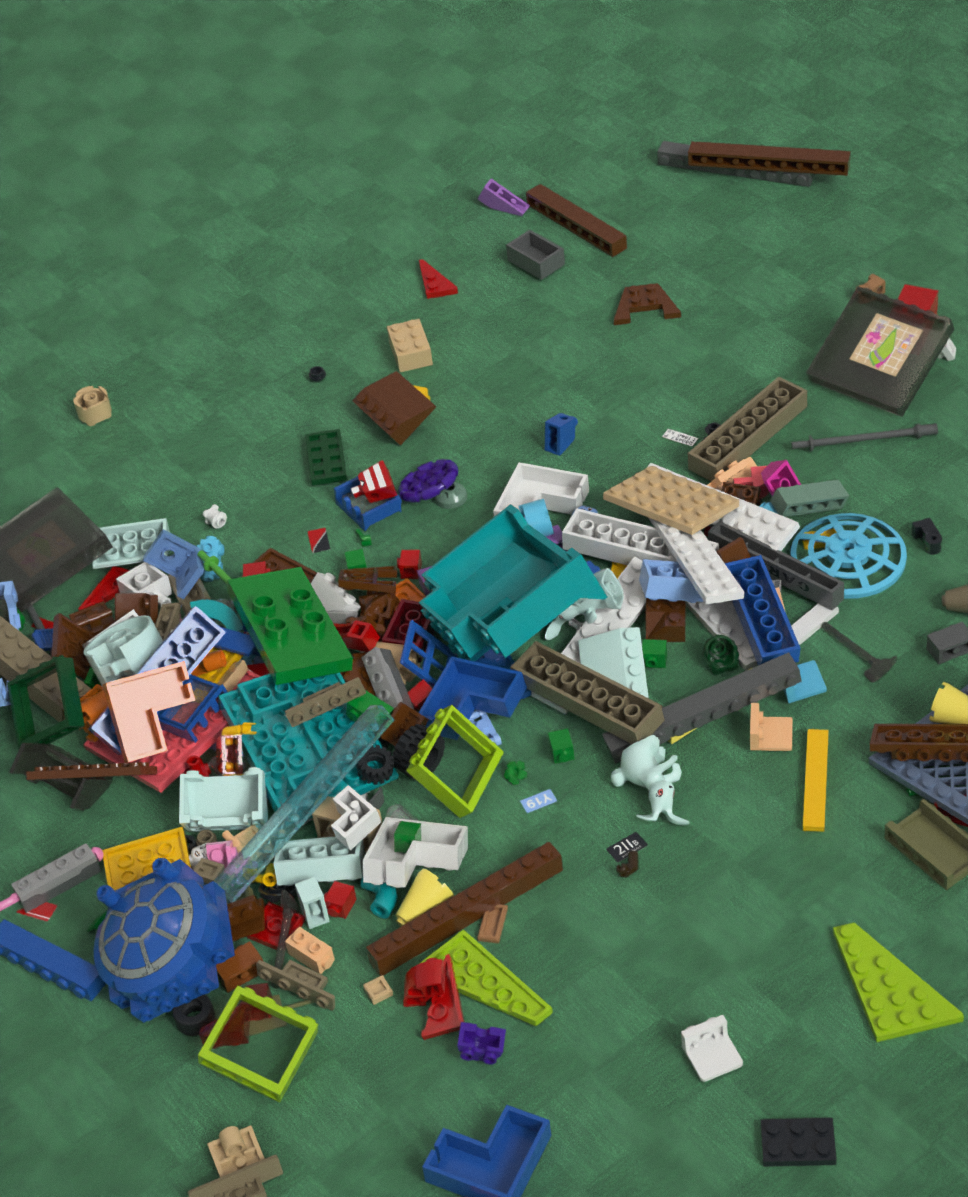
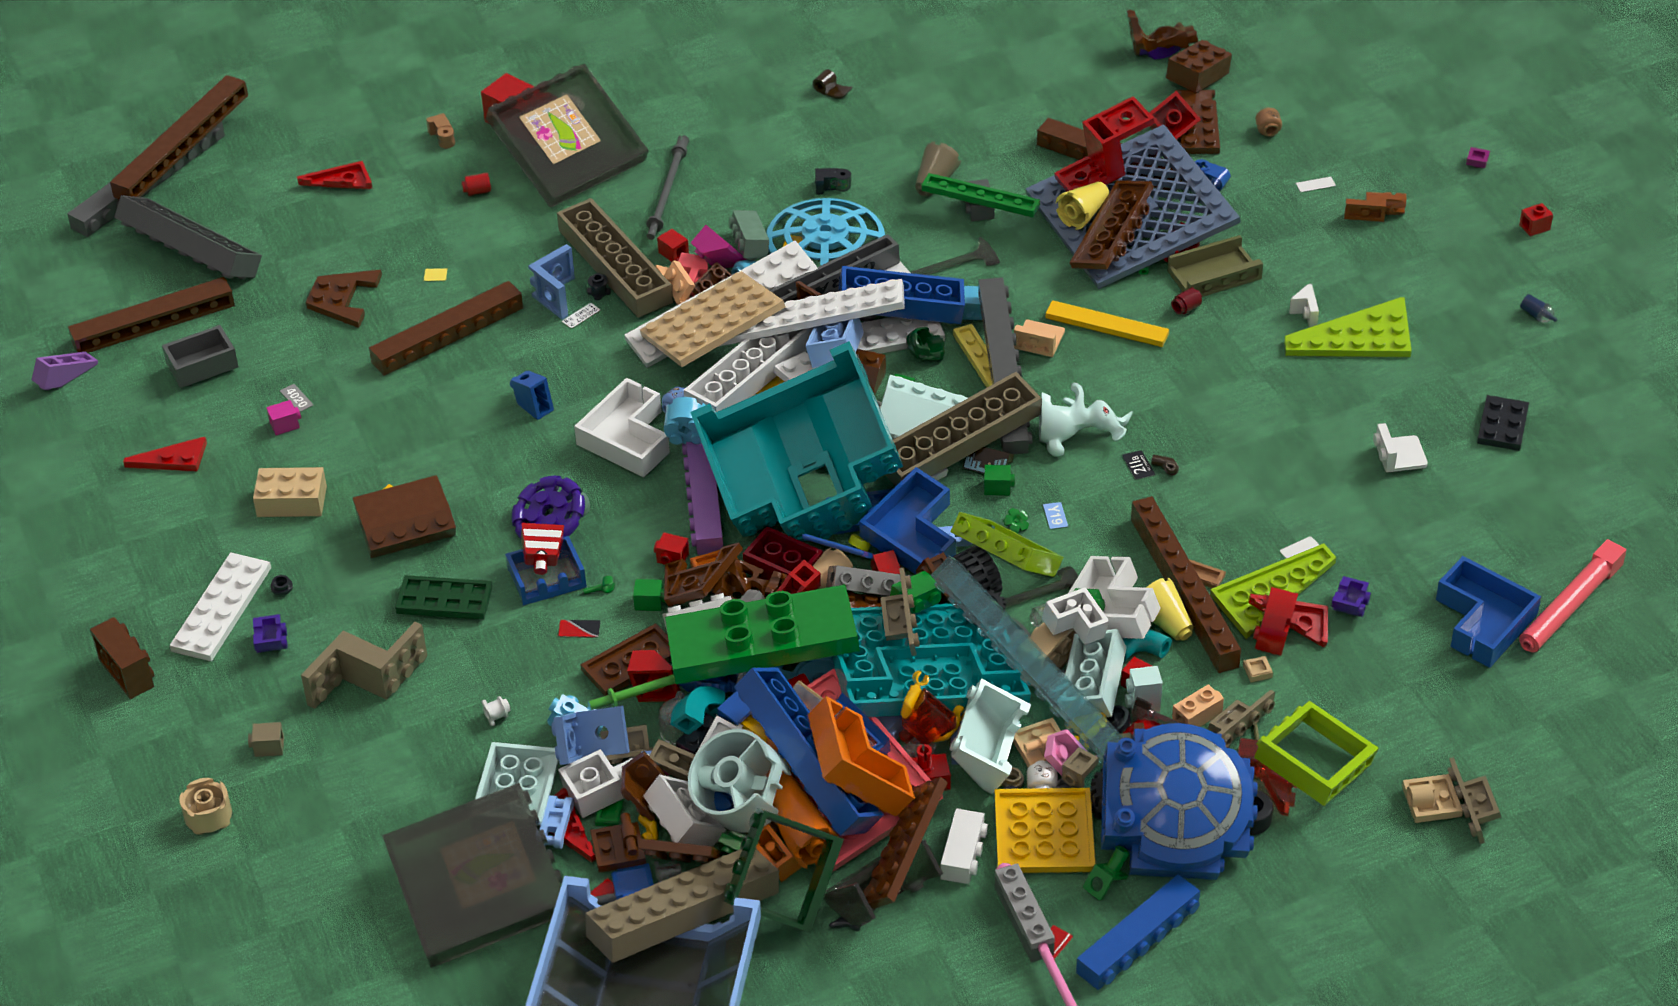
camera: 80 degrees left, 0 degrees up
none -> reddish brown brick [90,617,155,699]
none -> dark grey brick [114,195,262,279]
none -> white plate [169,552,271,662]
none -> dark tan brick [248,722,284,757]
none -> dark purple cylinder [253,614,288,653]
none -> dark pink brick [266,400,301,436]
none -> light grey sticker [280,384,313,411]
none -> red wing [297,160,373,189]
none -> dark tan bracket [301,622,427,709]
none -> reddish brown brick [369,280,523,376]
none -> light yellow sticker [424,269,447,281]
none -> red brick [461,172,491,196]
none -> medium blue bracket [528,244,575,319]
none -> light blue plate [537,795,574,849]
none -> red brick [657,229,689,262]
none -> green plate [921,173,1040,218]
none -> white brick [941,809,988,884]
none -> panel [963,447,1014,474]
none -> clear smoke piece [1004,566,1078,607]
none -> dark red brick [1171,288,1202,315]
none -> white sticker [1280,536,1319,558]
none -> white slope [1289,284,1319,327]

